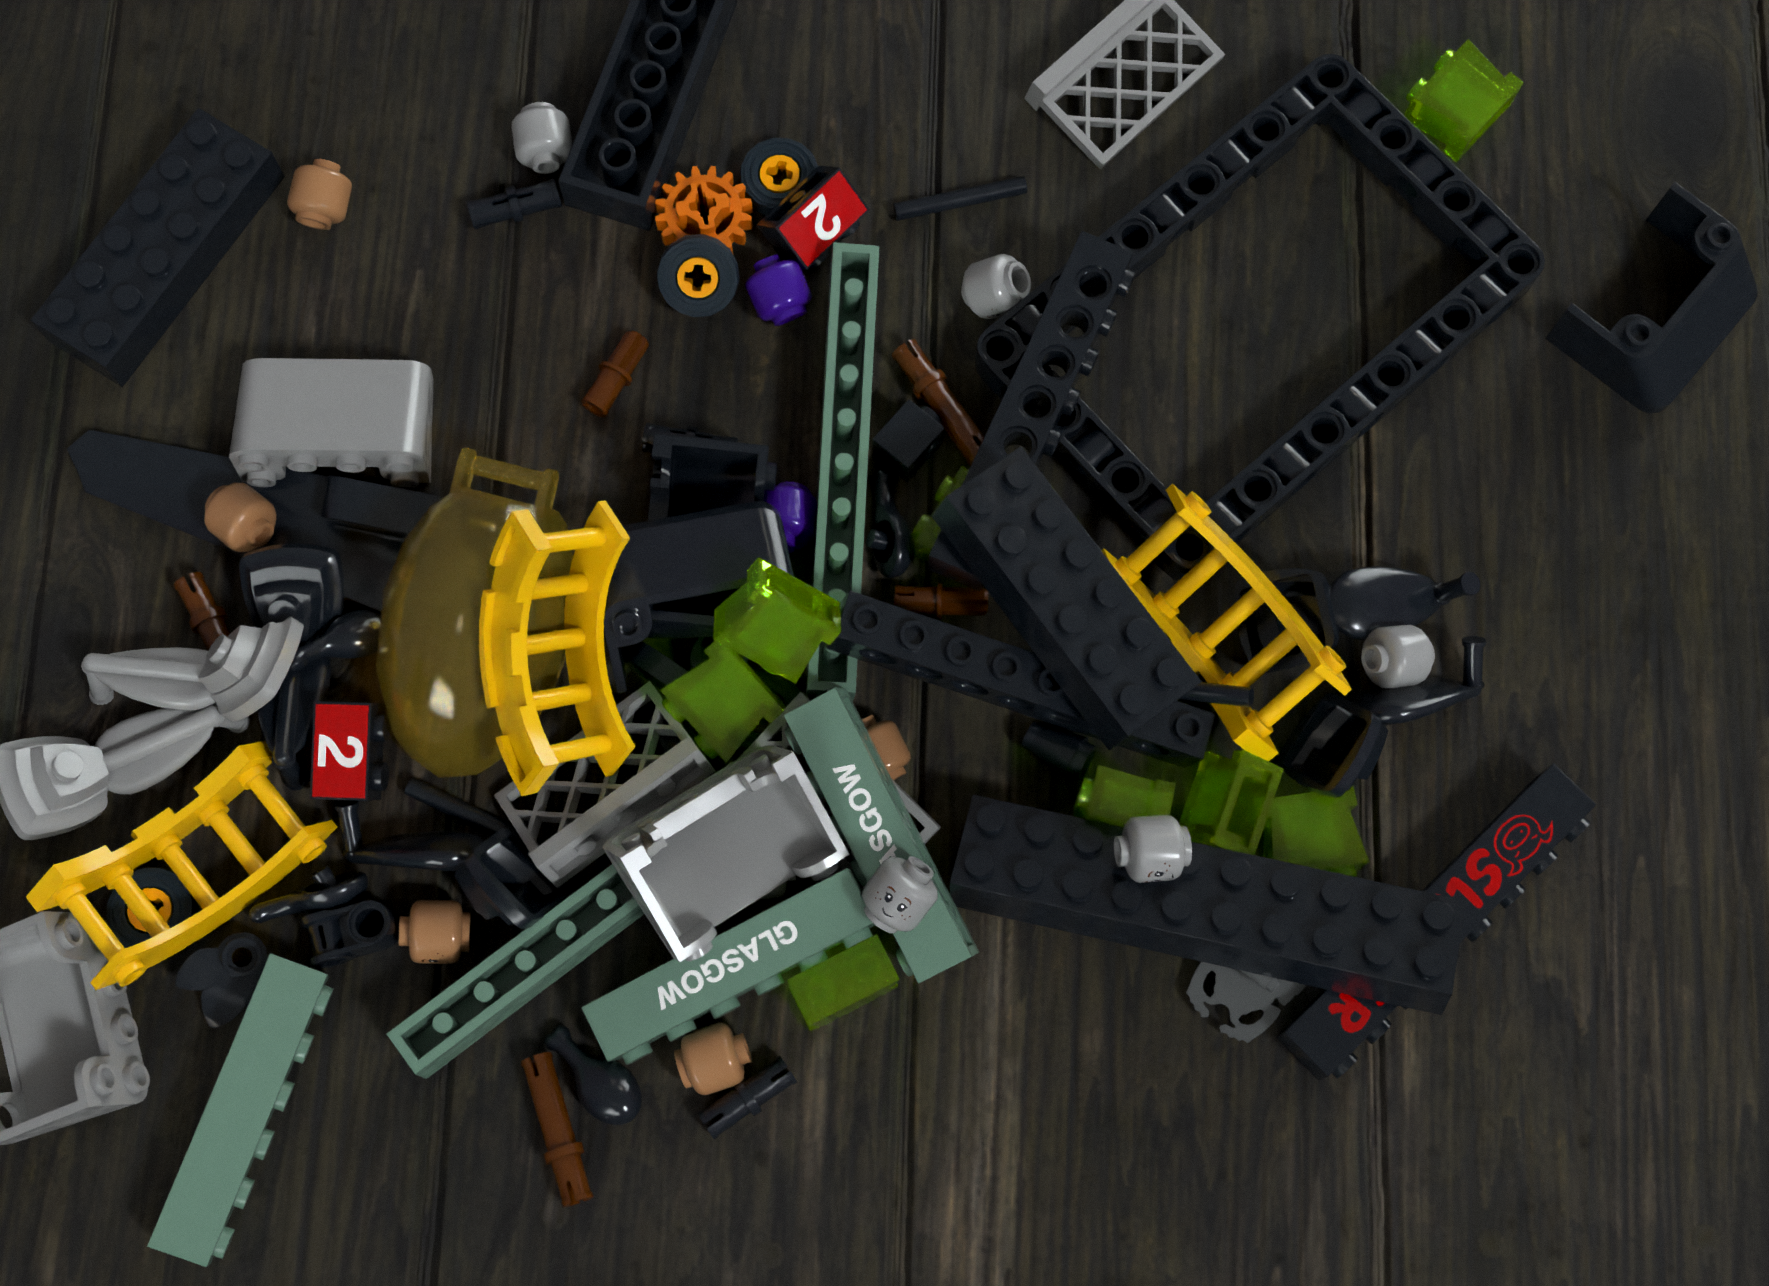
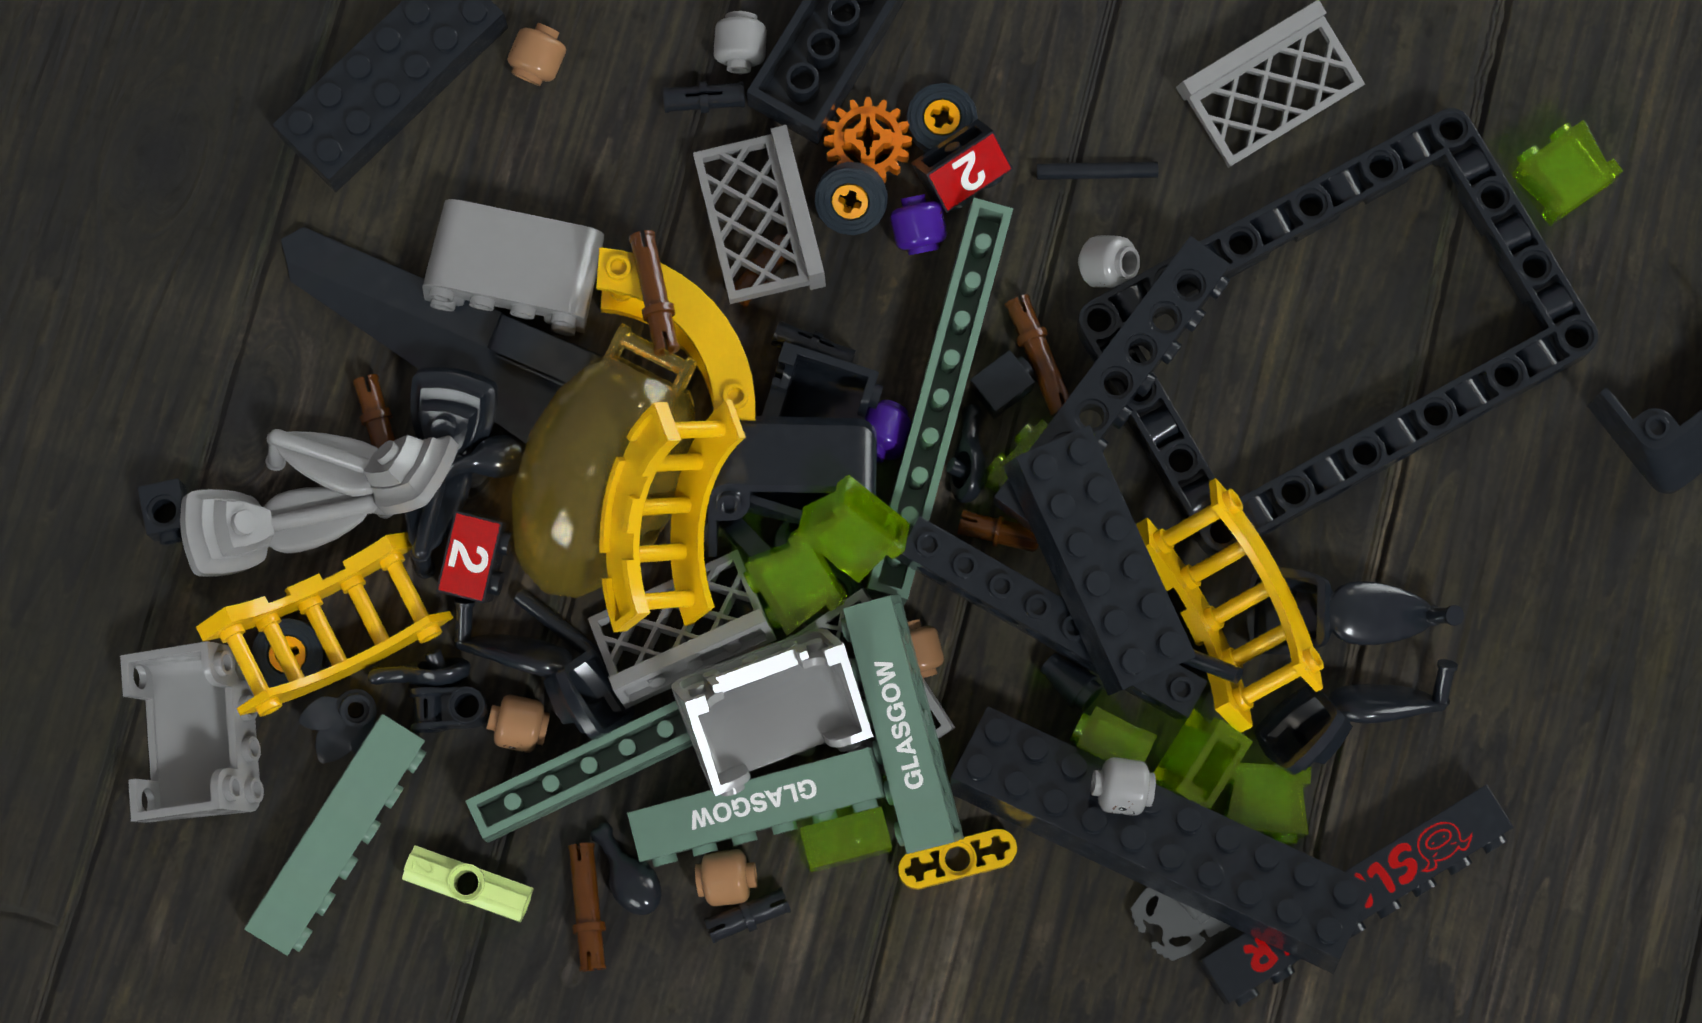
camera: 15 degrees right, 5 degrees up
medium nougat head [204,483,277,552] -> none
light grey head [862,856,938,933] -> none
light grey head [1361,625,1435,688] -> none
none -> yellowish green piece [402,845,534,922]
none -> yellow fence [596,247,756,421]
none -> reddish brown pin [629,230,680,356]
none -> light grey fence [693,125,826,304]
none -> yellow beam [898,829,1017,890]

